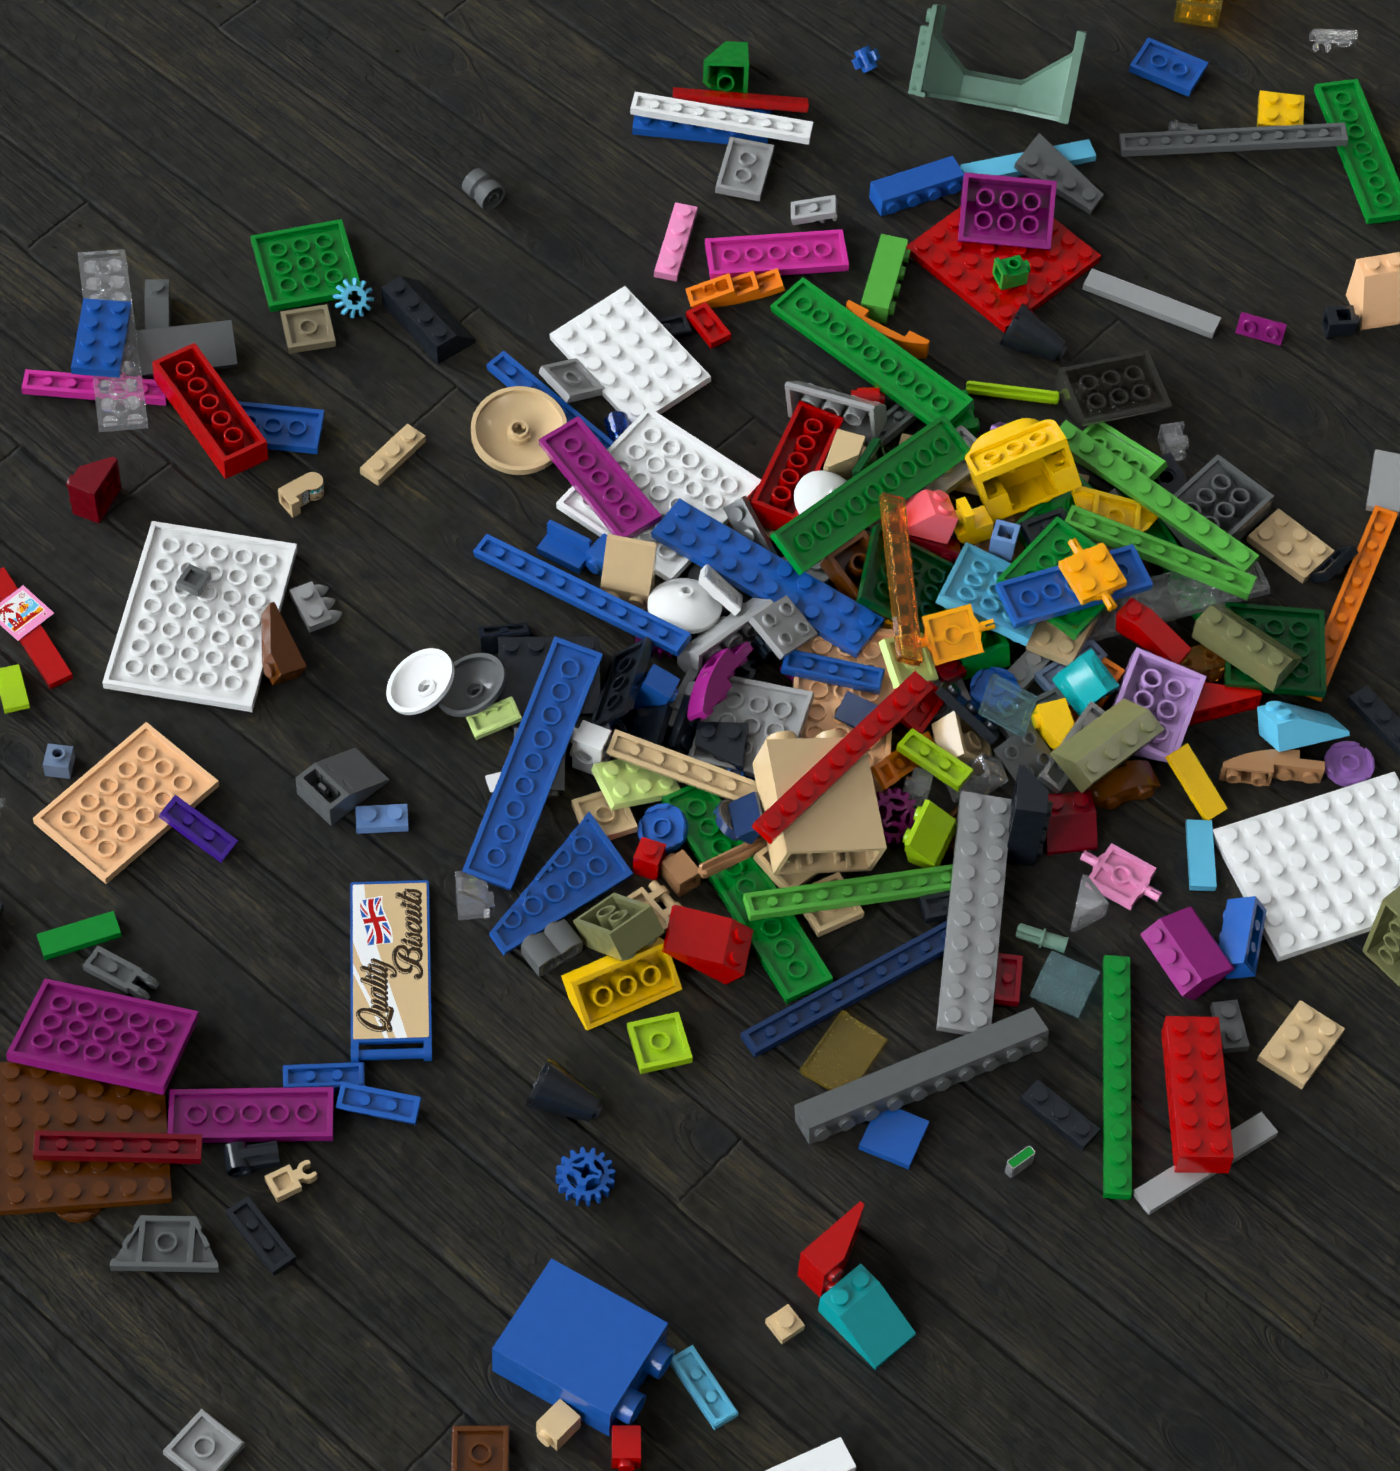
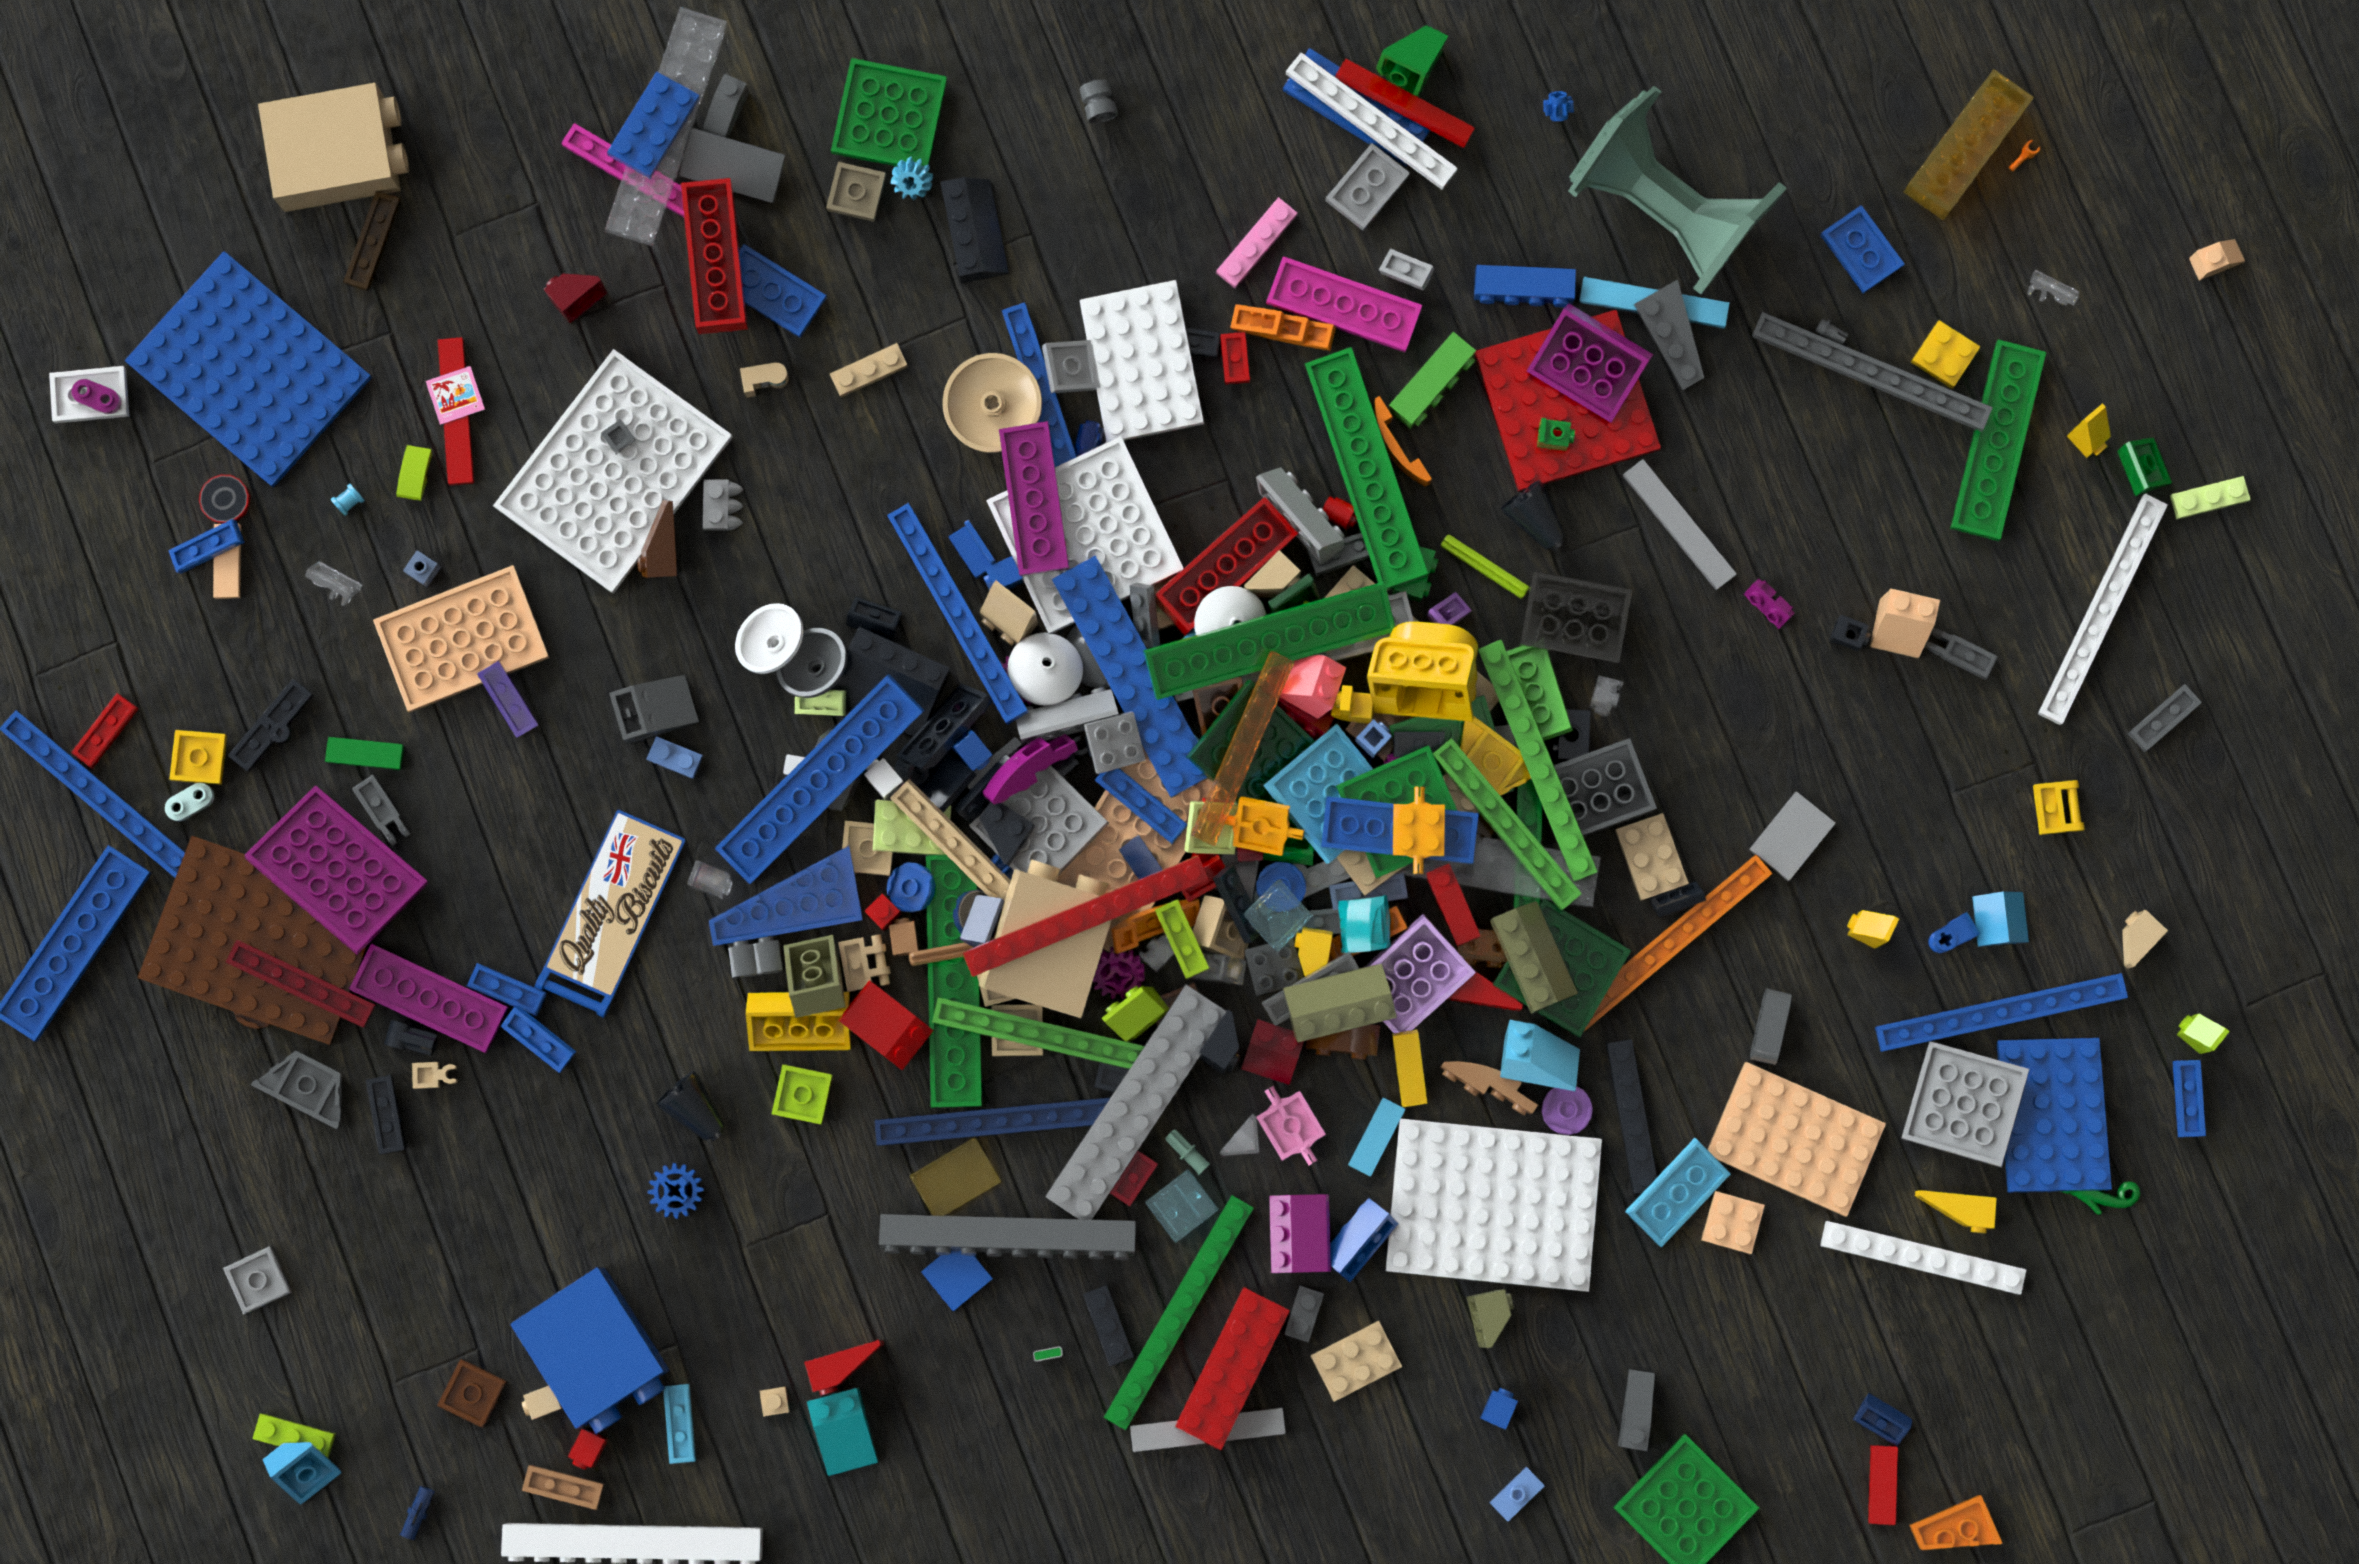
camera: 30 degrees right, 25 degrees up
white plate [698,564,743,616] -> none

